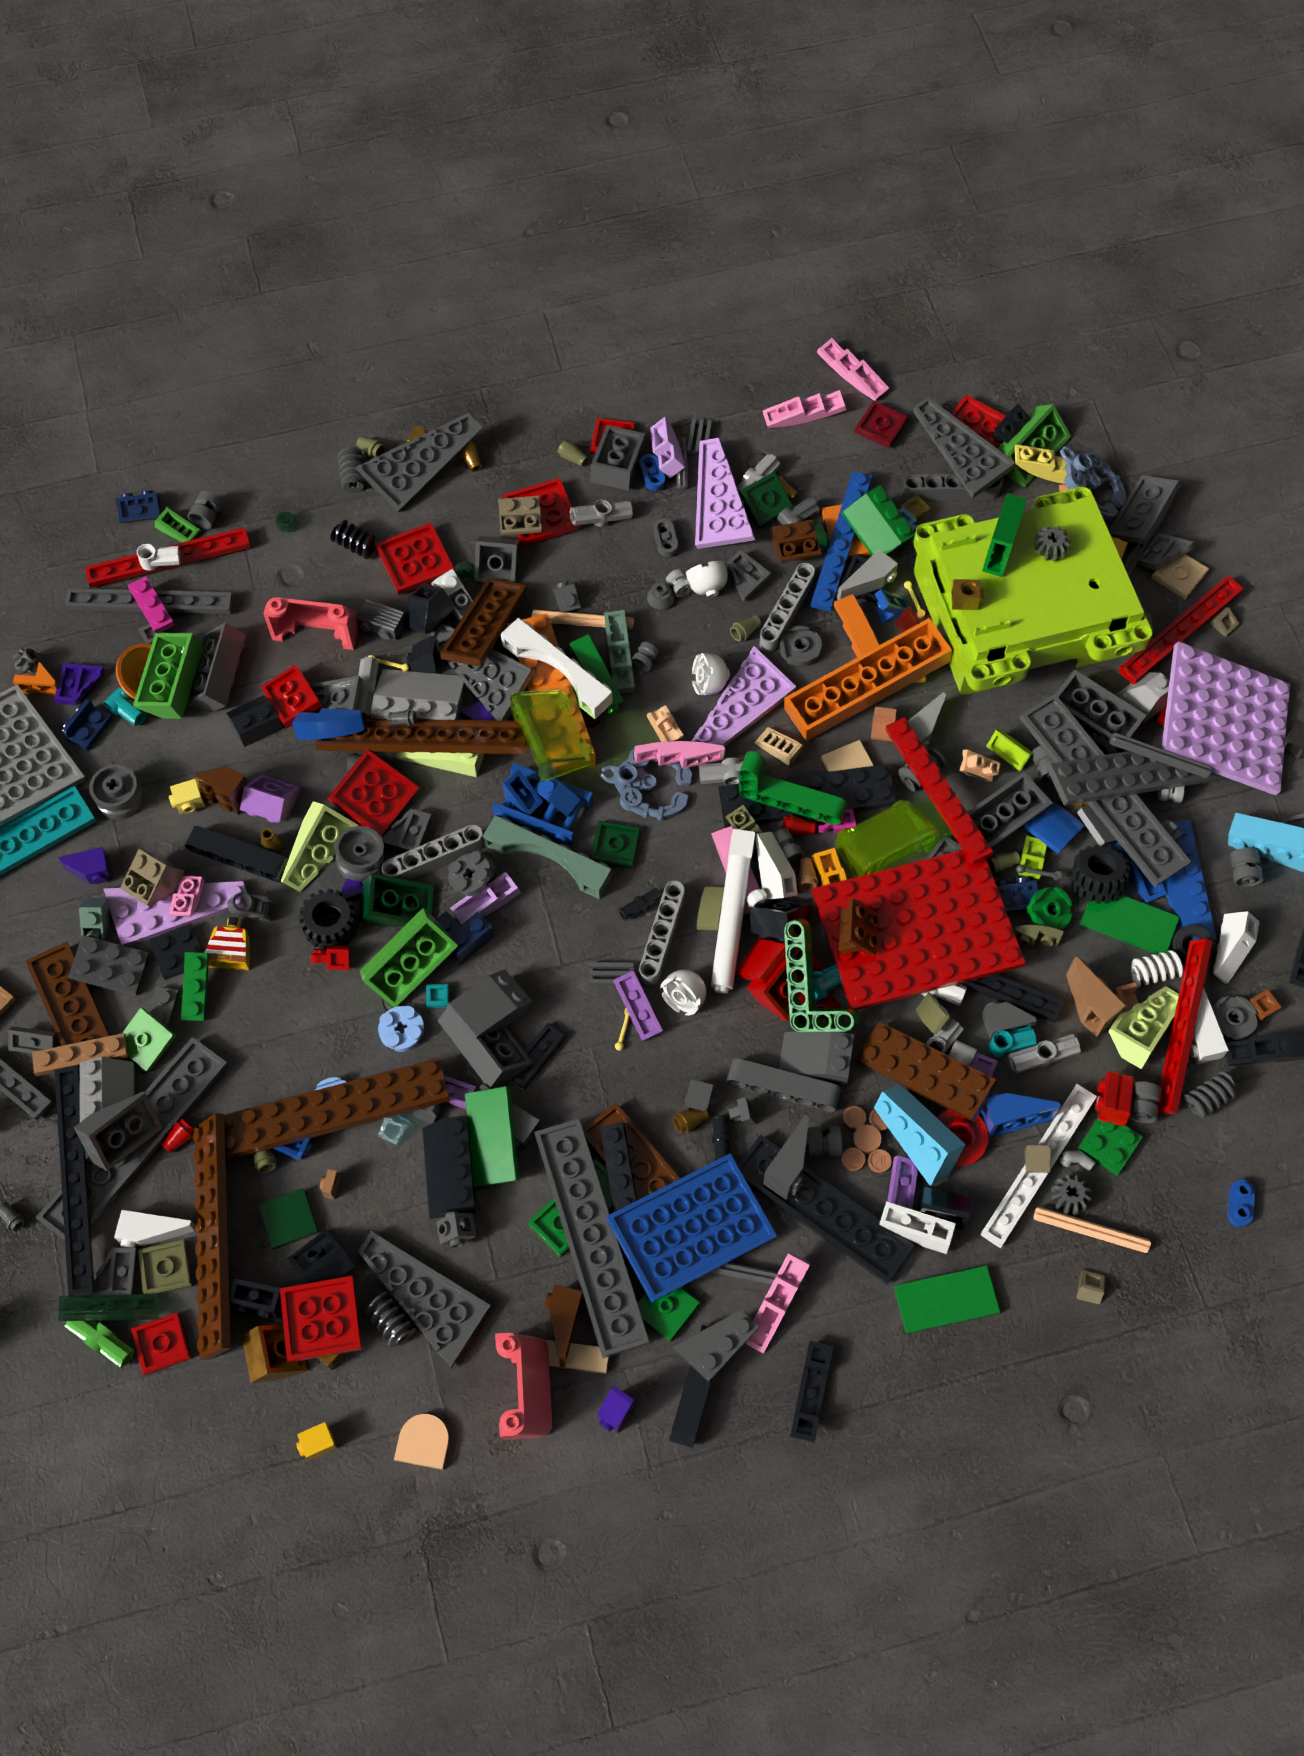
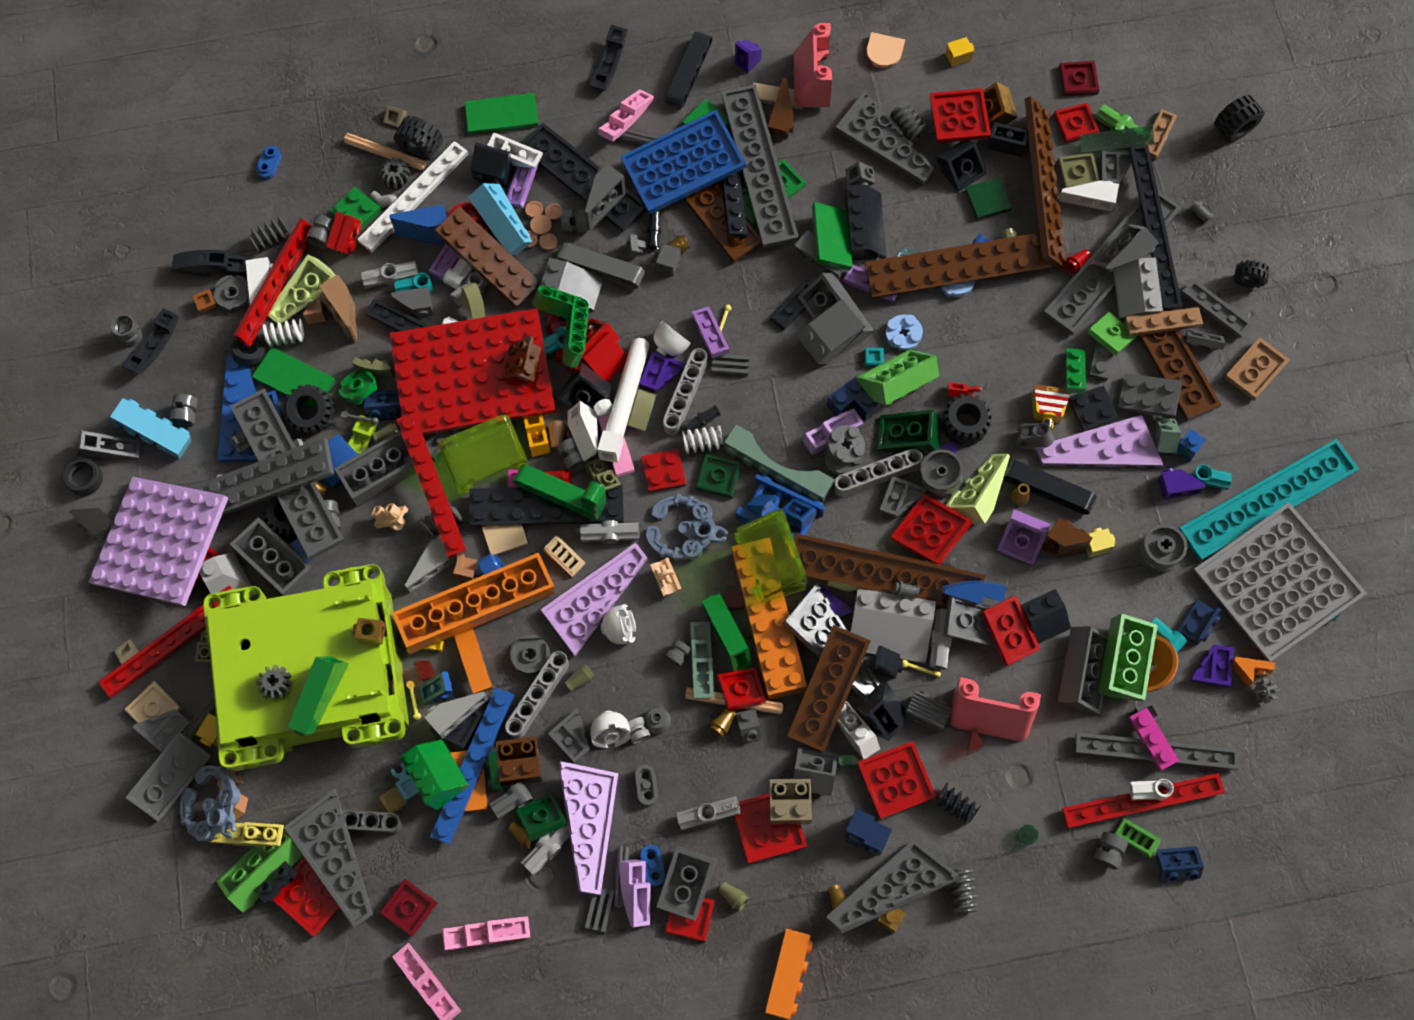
camera: 175 degrees left, 5 degrees up
dark tan slope [120,849,184,906] -> none
bright pink slope [169,876,205,917] -> none
medium nougat plate [320,1169,340,1199] -> none
olive cone [357,436,387,459] -> none
white arch [501,618,612,719] -> none
bright pink slope [634,741,725,769] -> none
dark grey wing [673,1310,759,1382] -> none
lime tile [986,728,1033,771] -> none
dark tan slope [1024,1145,1051,1173] -> none
dark grey axle [1110,733,1211,778] -> none
white slope [1213,911,1260,984] -> none
none -> black tyre [393,116,444,161]
none -> blue head [475,553,505,577]
none -> dark purple wing [639,352,686,393]
none -> red plate [642,449,686,493]
none -> white piece [682,426,723,454]
none -> pearl gold cone [709,708,736,738]
none -> red tile [717,667,766,712]
none -> orange brick [765,929,813,1020]
none -> dark blue brick [844,809,892,855]
none -> clear red slope [967,728,983,755]
none -> dark red tile [1059,61,1100,96]
none -> medium nougat tile [1144,109,1177,160]
none -> blue brick [1177,429,1206,461]
none -> teal piece [1191,464,1232,490]

